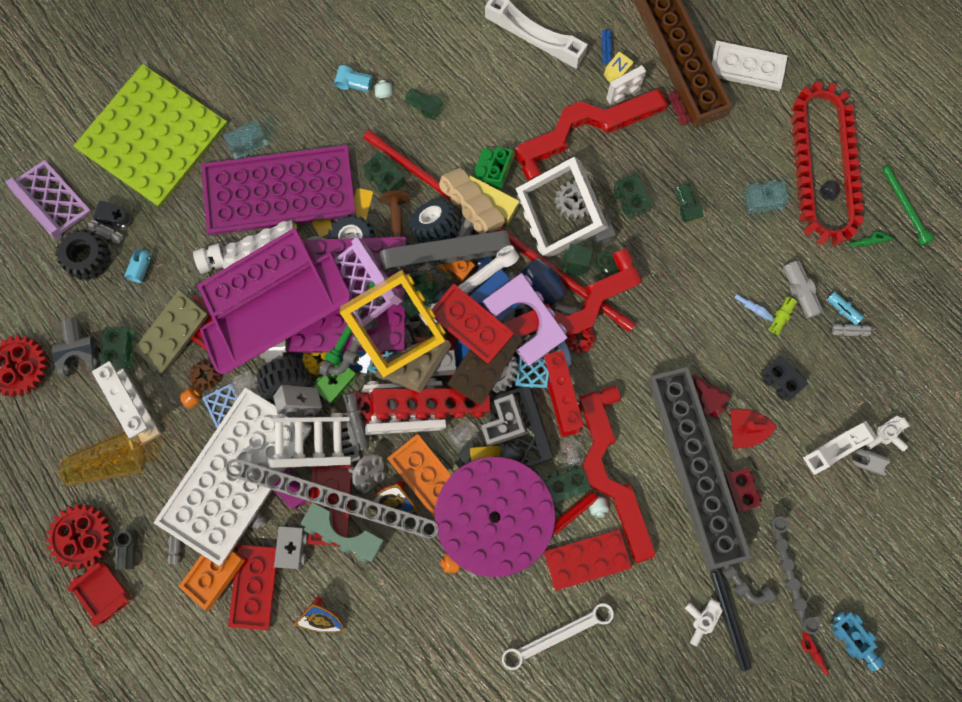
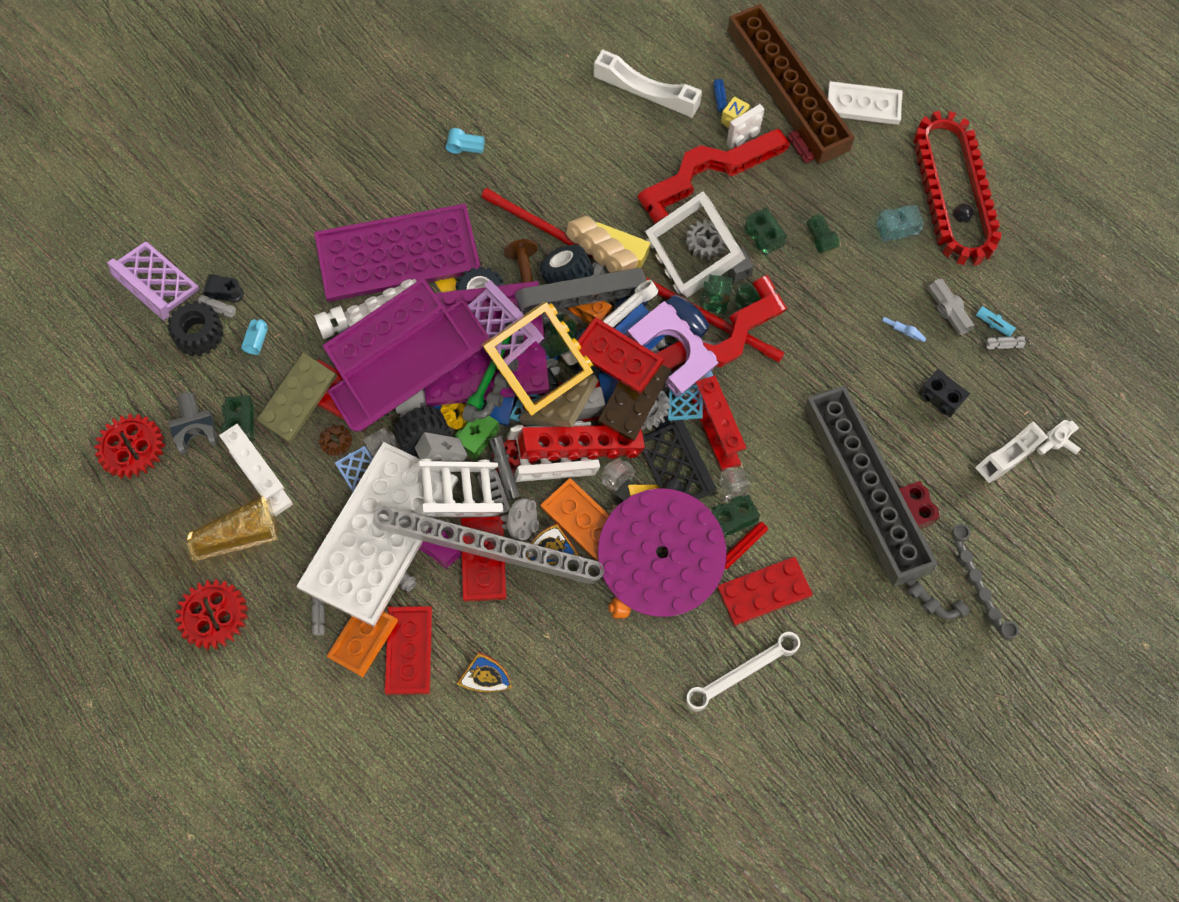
camera: 10 degrees left, 10 degrees down
red panel [66,562,134,627] -> none
lime plate [73,64,228,208] -> none
pearl dark grey piece [114,529,138,570] -> none
orange piece [180,387,201,408] -> none
clear light blue brick [223,120,268,159] -> none
light grey brick [274,527,308,569] -> none
sand green arch [301,502,385,564] -> none
yellow sticker [349,188,373,221] -> none
clear green brick [363,151,406,193] -> none
light aqua piece [374,80,393,98] -> none
clear green piece [405,88,444,120] -> none
green brick [472,147,515,190] -> none
light grey brick [481,394,528,446] -> none
red gear [565,328,595,353] -> none
red beam [578,385,655,564] -> none
light aqua piece [589,496,609,518] -> none
white piece [685,598,723,647] -> none
dark red rock [692,374,732,418] -> none
black axle [710,570,752,671] -> none
red shield [730,410,777,449] -> none
lime pin [768,297,797,335] -> none
red hand [802,631,829,675] -> none
dark azure brick [830,611,885,672] -> none
green hand [849,232,894,247] -> none
light grey piece [852,449,890,476] -> none
green piece [883,166,935,246] -> none

